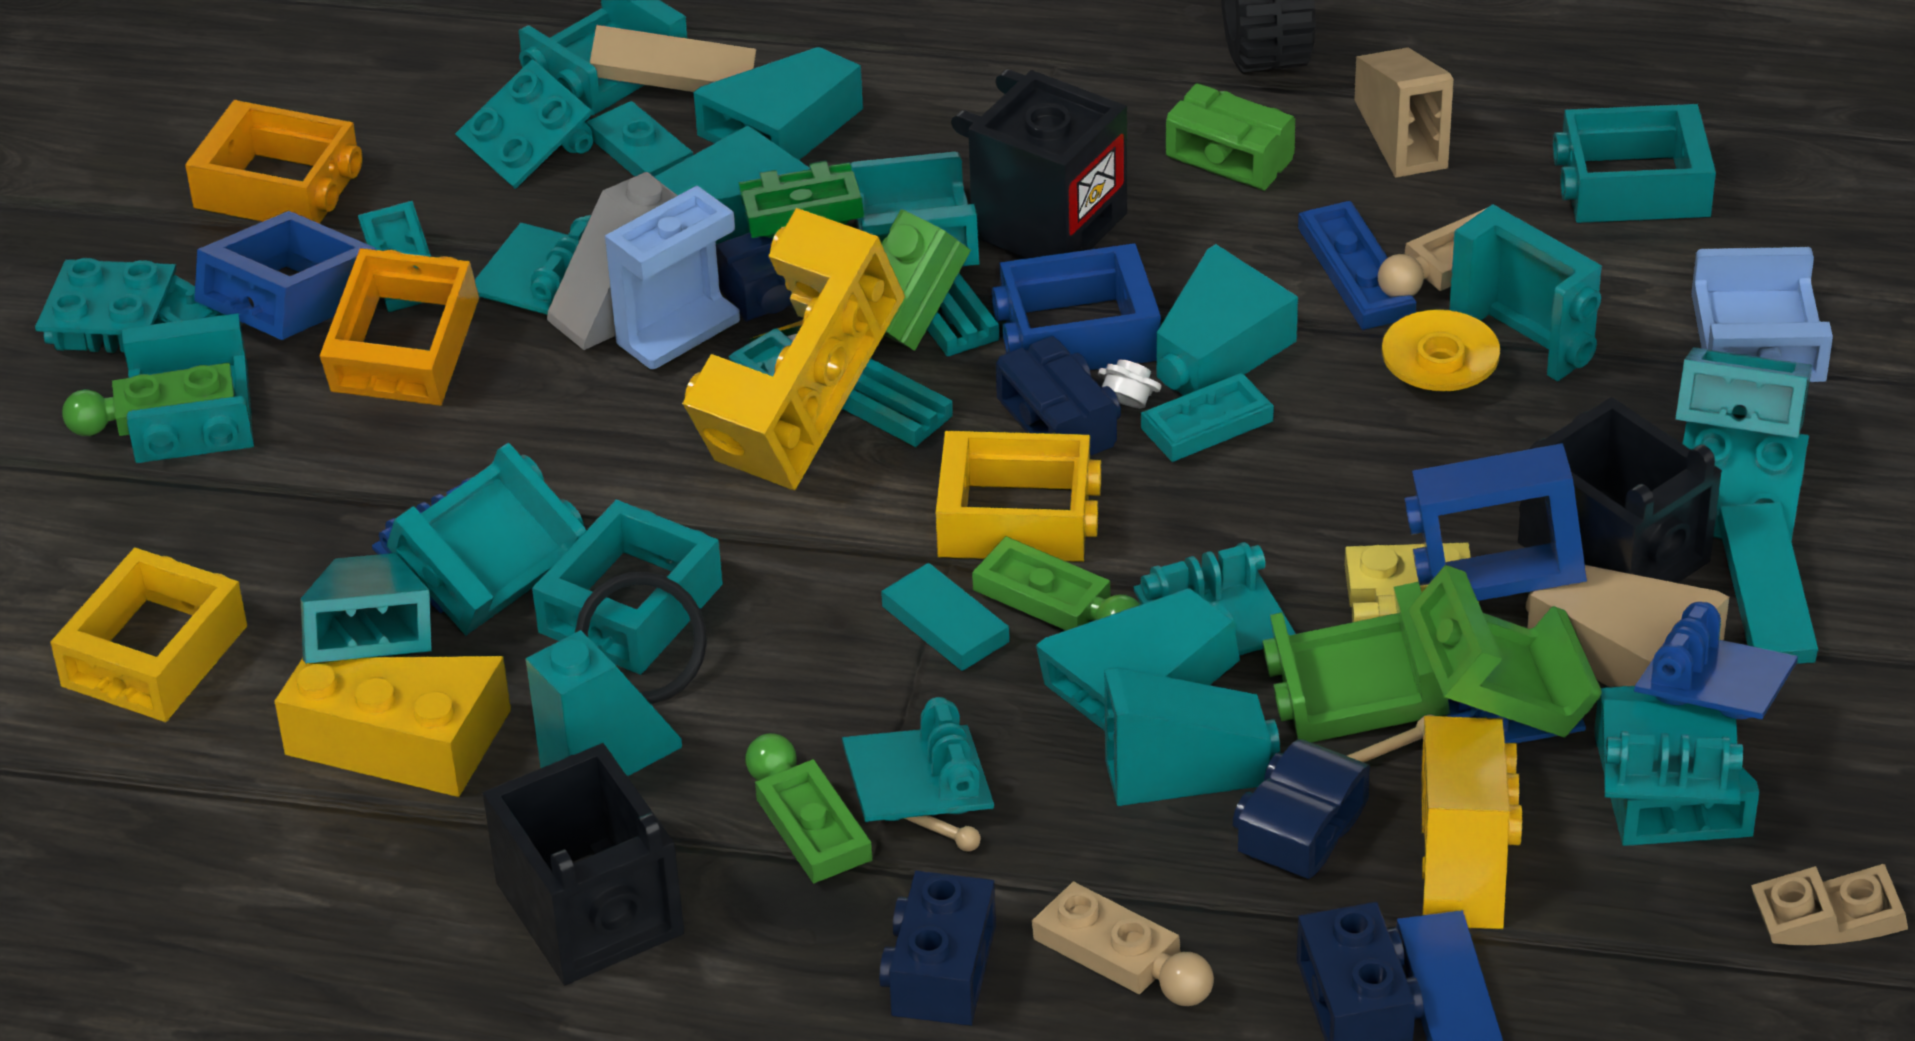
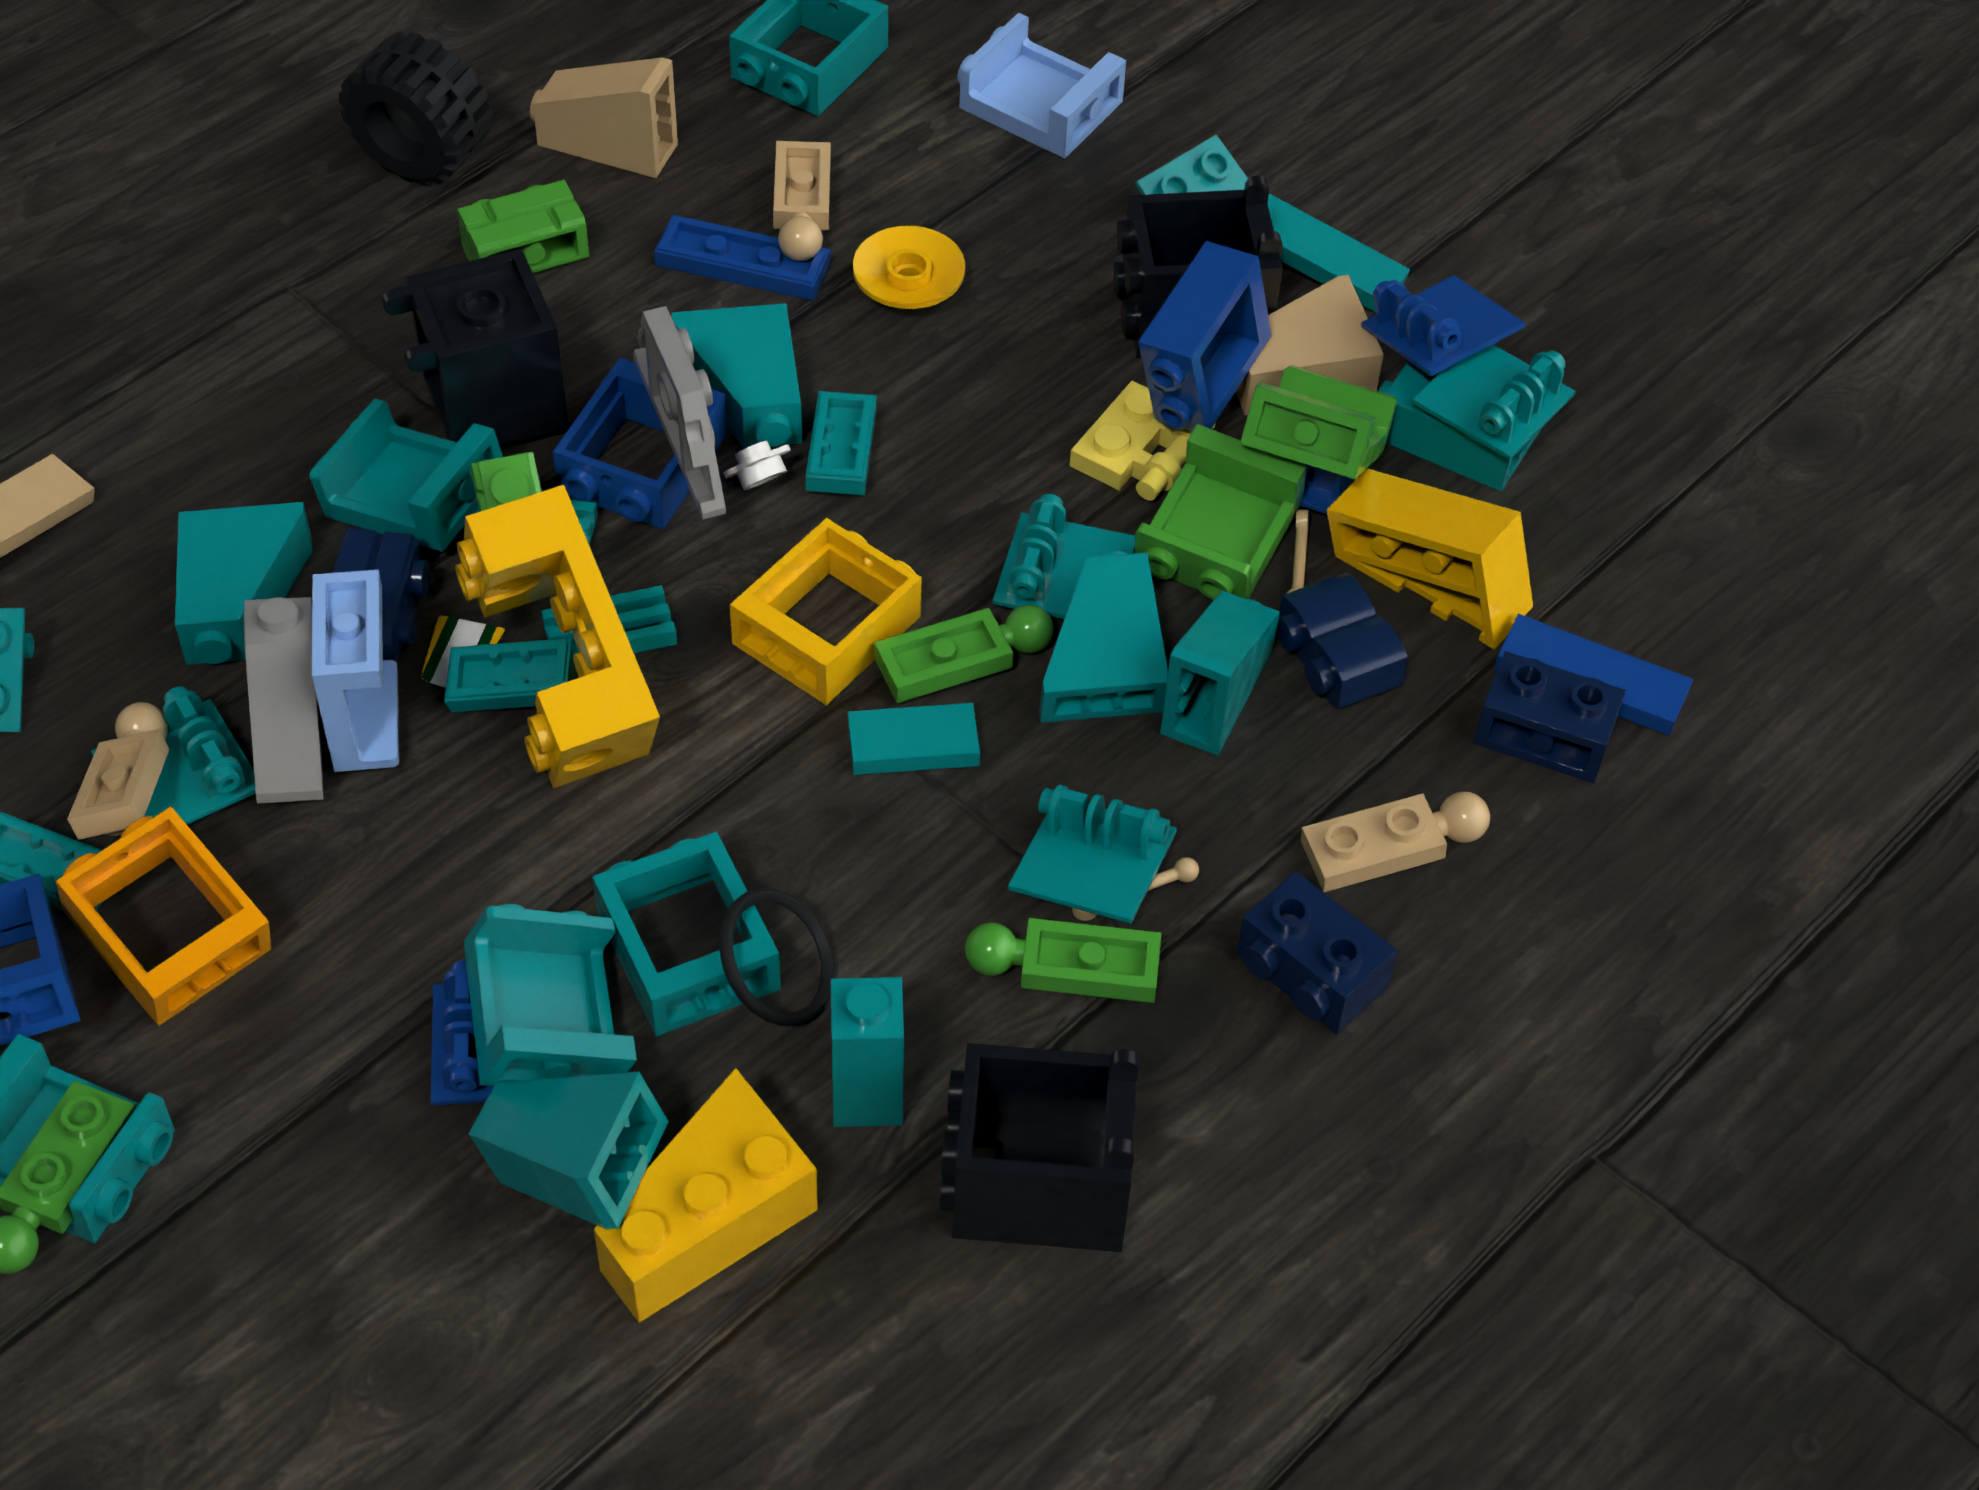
camera: 60 degrees left, 10 degrees up
yellow window [50,547,247,722] -> none
teal plate [586,101,693,177] -> none
teal slope [693,47,863,160] -> none
green plate [738,161,864,238] -> none
dark blue brick [996,336,1121,456] -> none
teal panel [1450,204,1602,381] -> none
teal window [1675,347,1812,438] -> none
tan slope [1751,864,1908,945] -> none
none -> tan plate [67,702,170,840]
none -> light grey wing [633,306,726,520]

